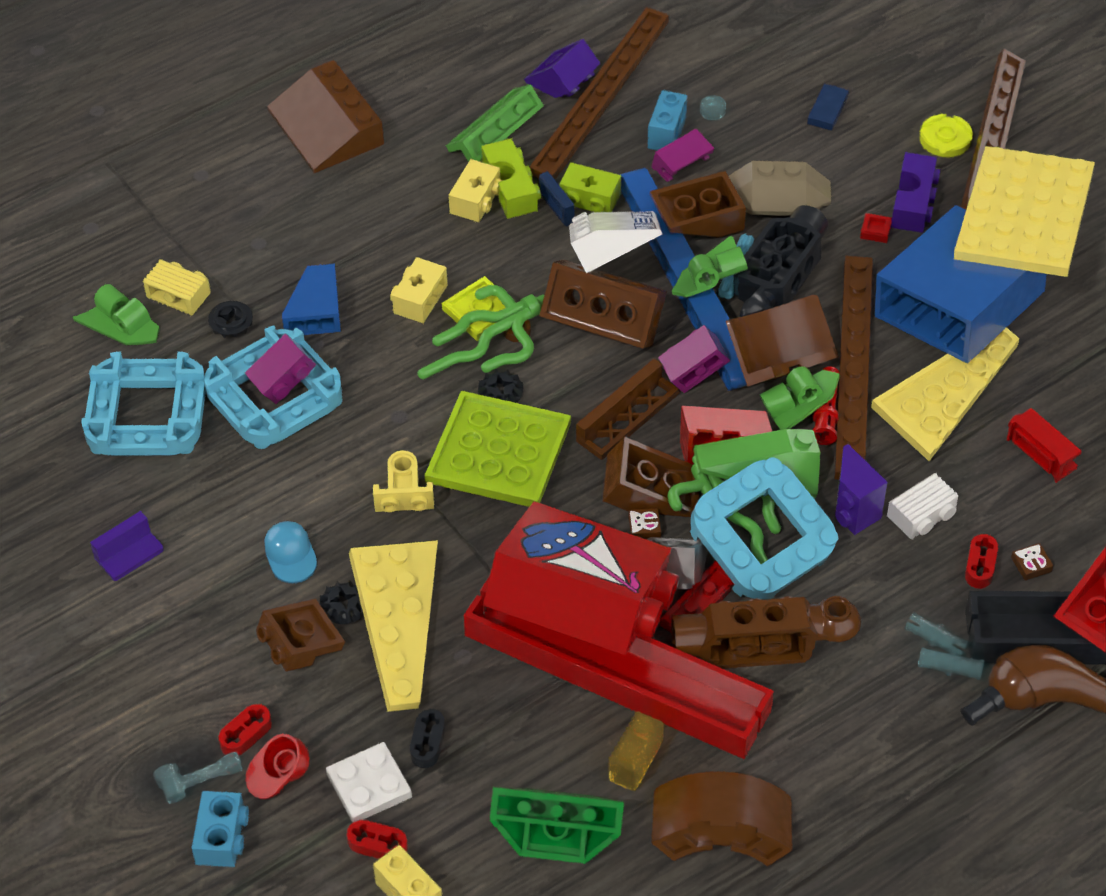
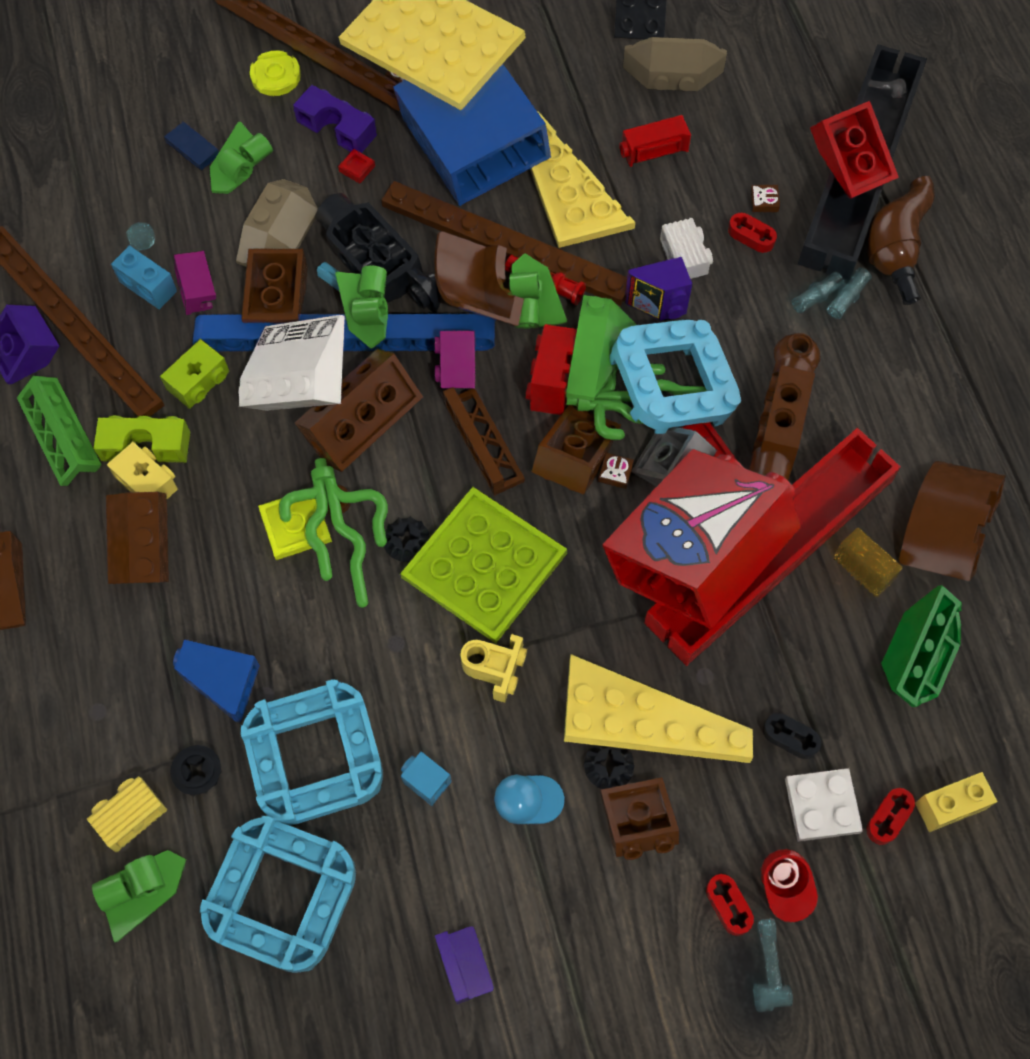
camera: 70 degrees left, 15 degrees up
dark azure brick [192,791,249,867] -> none
magenta brick [245,333,317,404] -> none
light yellow brick [390,257,448,324] -> none
dark blue tile [539,171,574,227] -> none
none -> reddish brown slope [106,492,169,584]
none -> bright green panel [210,122,273,194]
none -> dark azure brick [401,752,452,806]

